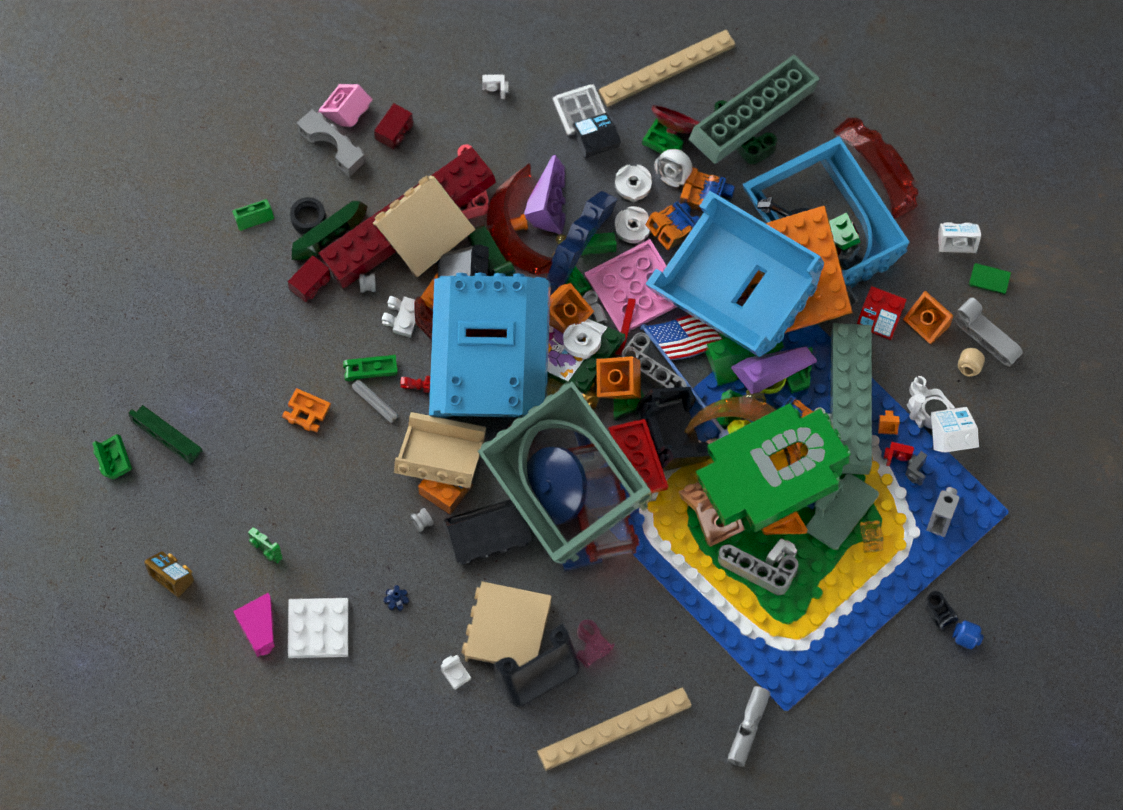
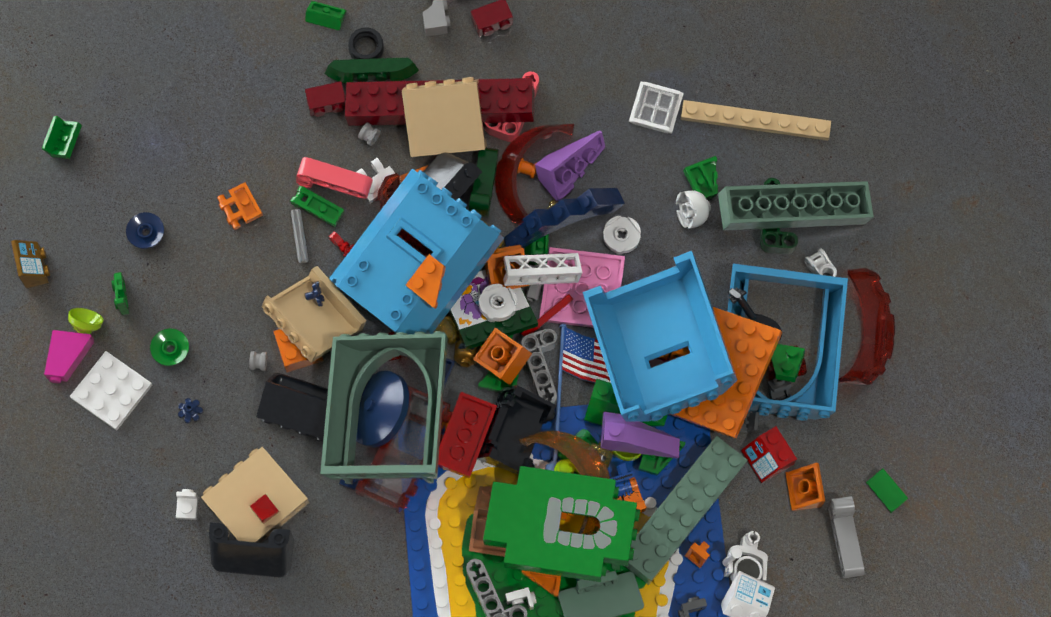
camera: 35 degrees right, 5 degrees up
dark green fence [128,405,202,464] -> none
white bracket [483,75,509,99] -> none
black slope [572,112,621,158] -> none
clear pink piece [576,619,615,668] -> none
green panel [582,232,617,255] -> none
white plate [615,165,652,202] -> none
orange hips [645,201,700,250] -> none
dark red dish [651,105,700,135] -> none
orange hips [680,167,735,211] -> none
red bracket [883,442,914,466] -> none
white slope [938,222,981,253] -> none
tan head [958,348,985,377] -> none
none -> lime piece [68,308,104,334]
none -> dark blue dish [126,212,164,249]
none -> green dish [150,328,189,366]
none -> red slope [250,494,279,524]
none -> coral beam [296,157,373,199]
none -> dark blue plant [305,281,325,306]
none -> orange wing [406,254,446,309]
none -> white fence [503,253,583,286]
none -> white piece [804,248,837,277]

